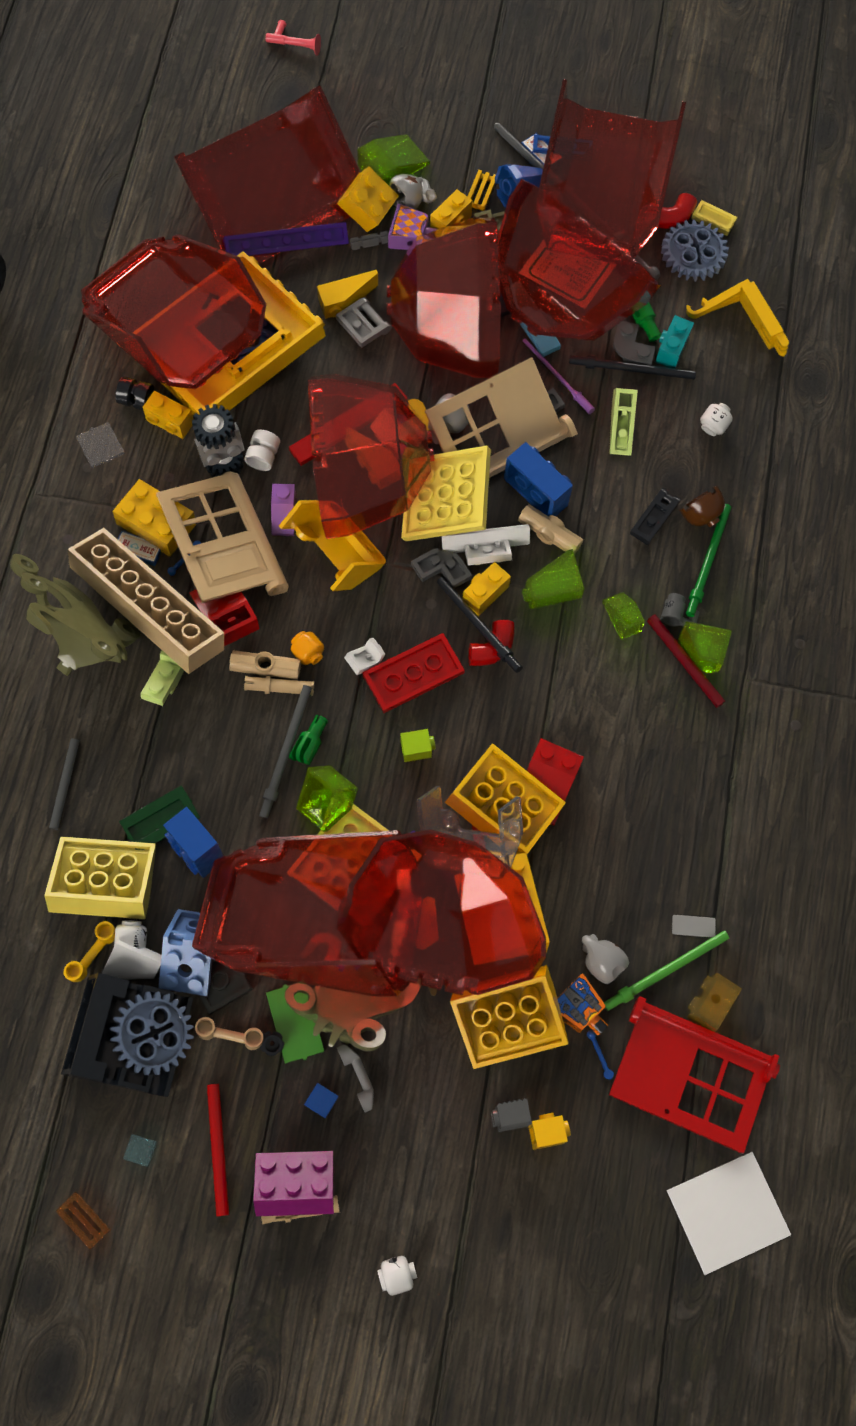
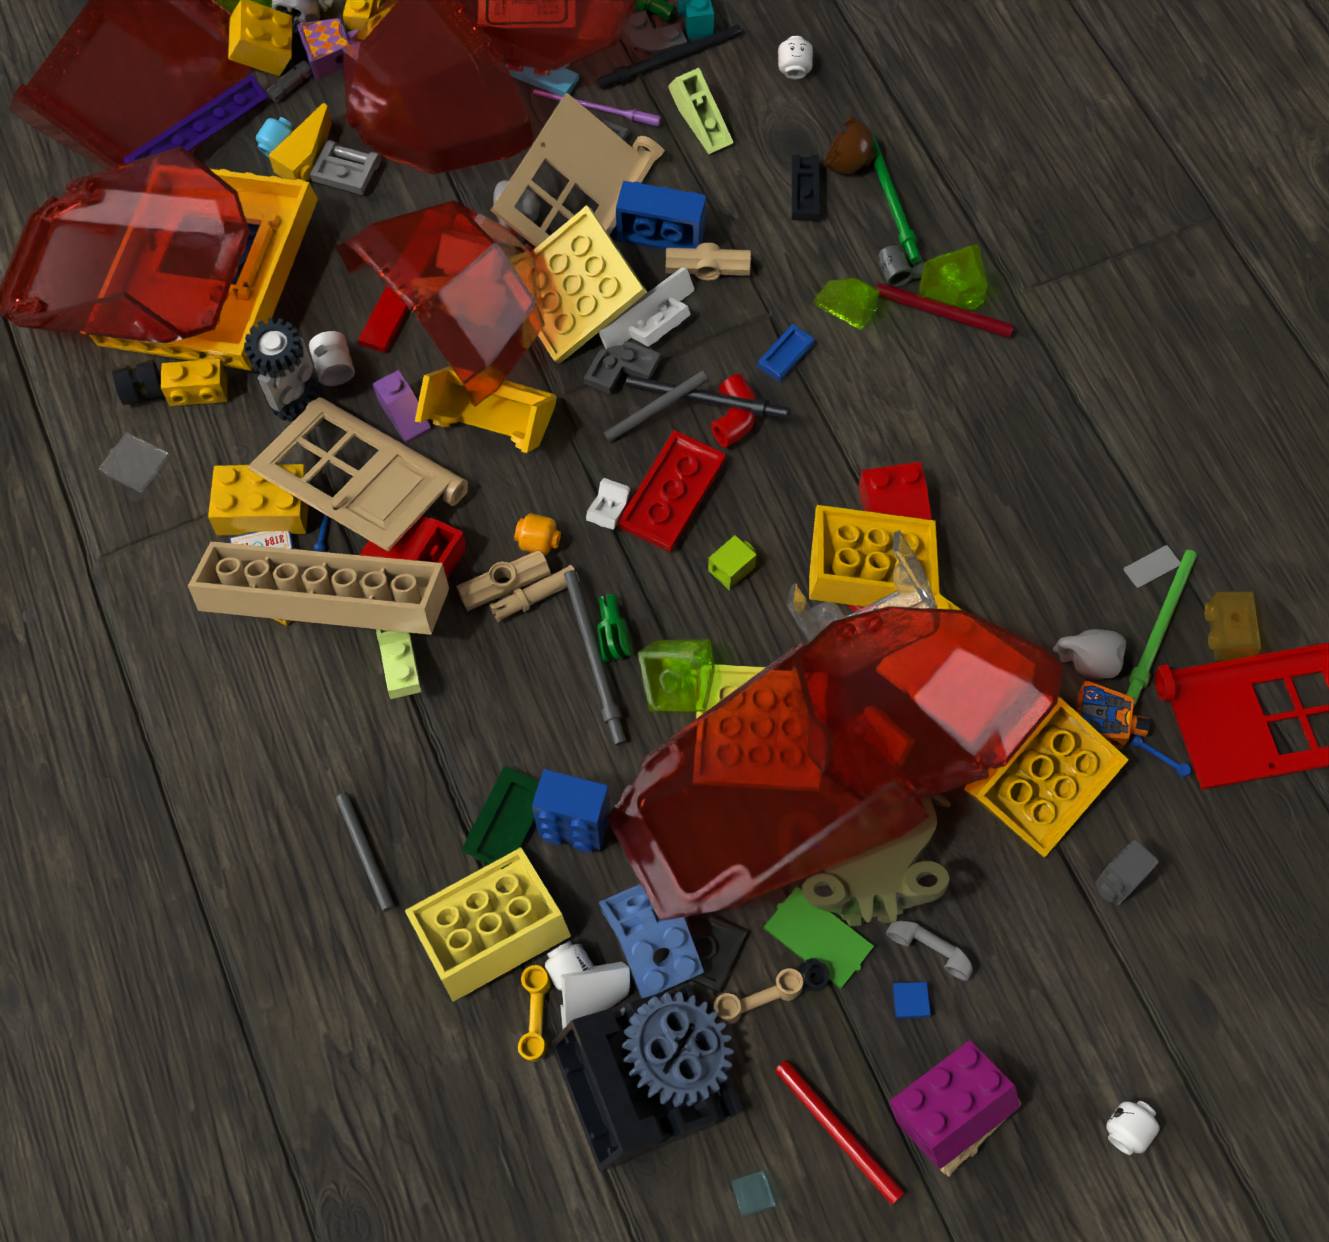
camera: 30 degrees left, 5 degrees down
olive hips [10,554,141,676] -> none
yellow brick [463,562,511,616] -> none
clear neon green slope [522,549,584,609] -> none
yellow brick [528,1113,571,1150] -> none
none -> medium azure head [256,117,294,157]
none -> dark grey bar [604,370,709,442]
none -> blue tile [757,324,815,382]

